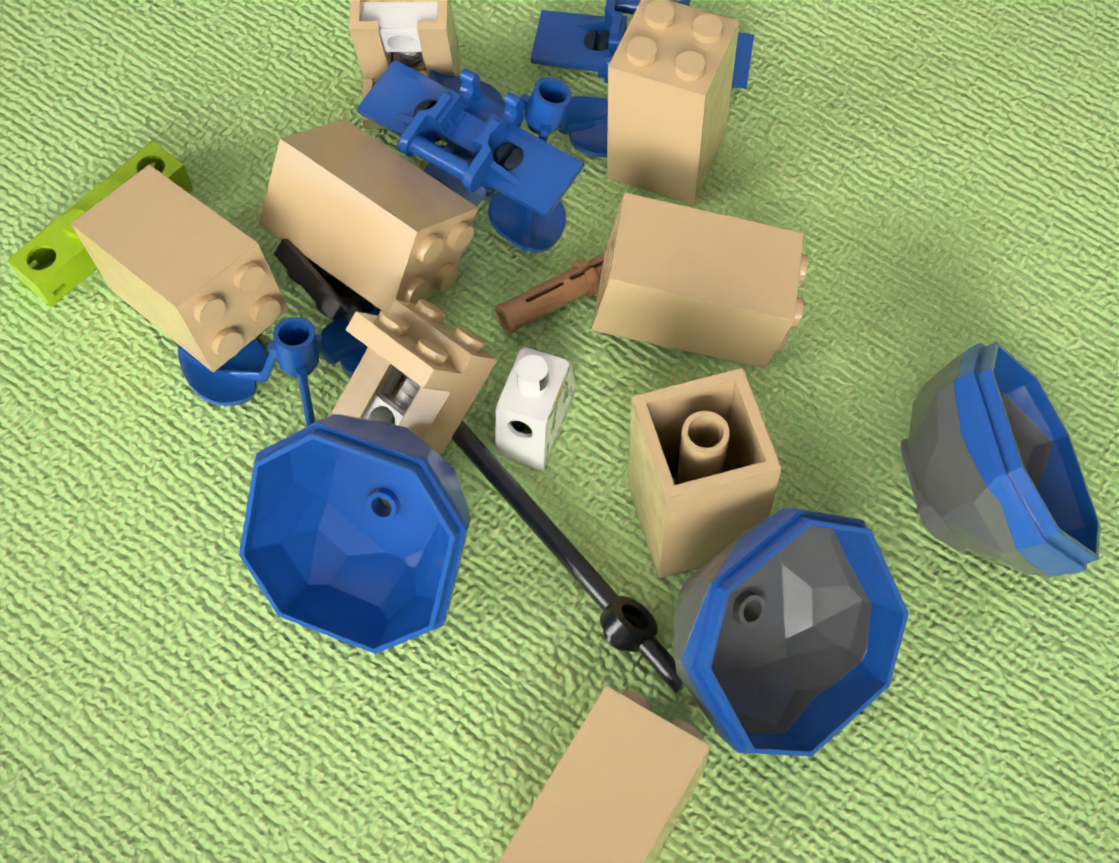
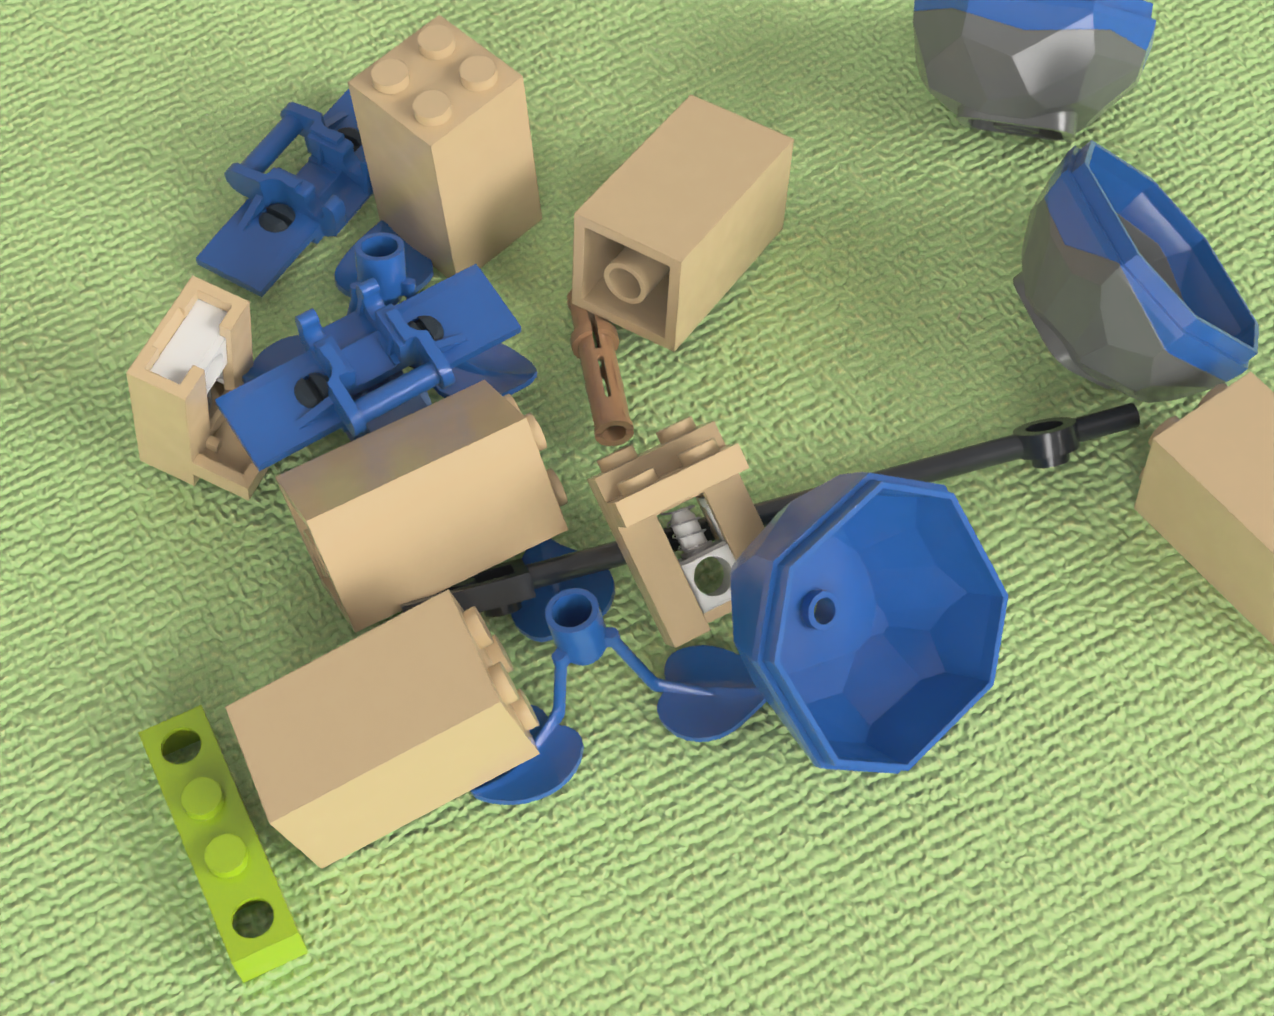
camera: 65 degrees left, 5 degrees down
white torso [495,347,576,471] -> none
tan brick [628,368,782,578] -> none

